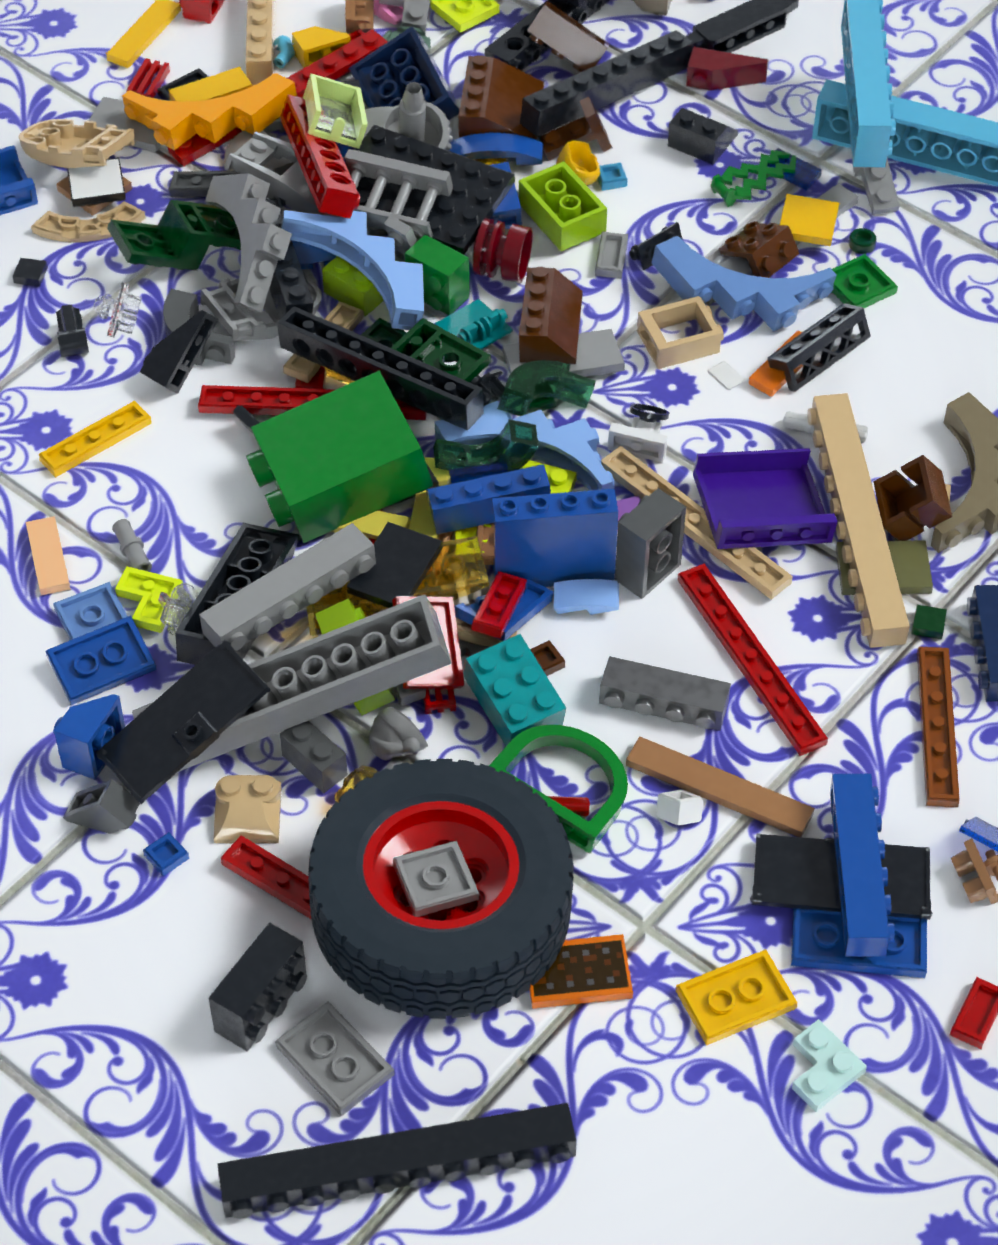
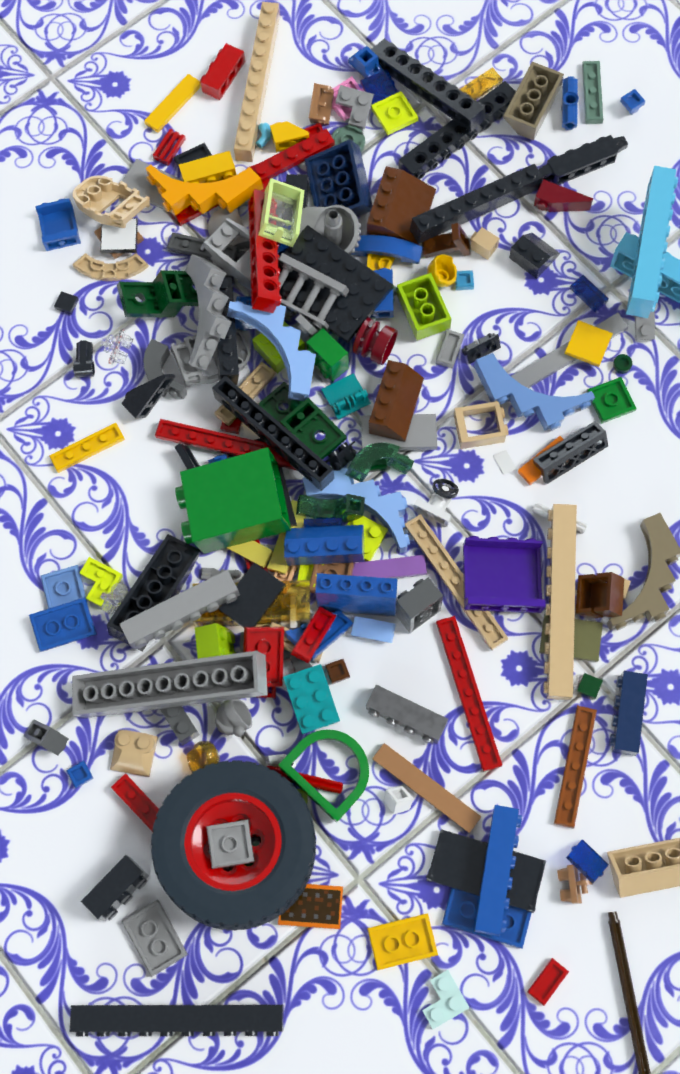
camera: 15 degrees right, 20 degrees up
light nougat tile [26,516,71,595] -> none
blue slope [53,694,125,780] -> none
black door [96,639,271,804] -> none
light grey pin [112,519,152,572] -> none
slope [527,1,610,72] -> none
green piece [710,150,796,207] -> none
reddish brown bracket [718,221,800,278] -> none
none -> tan brick [470,227,500,260]

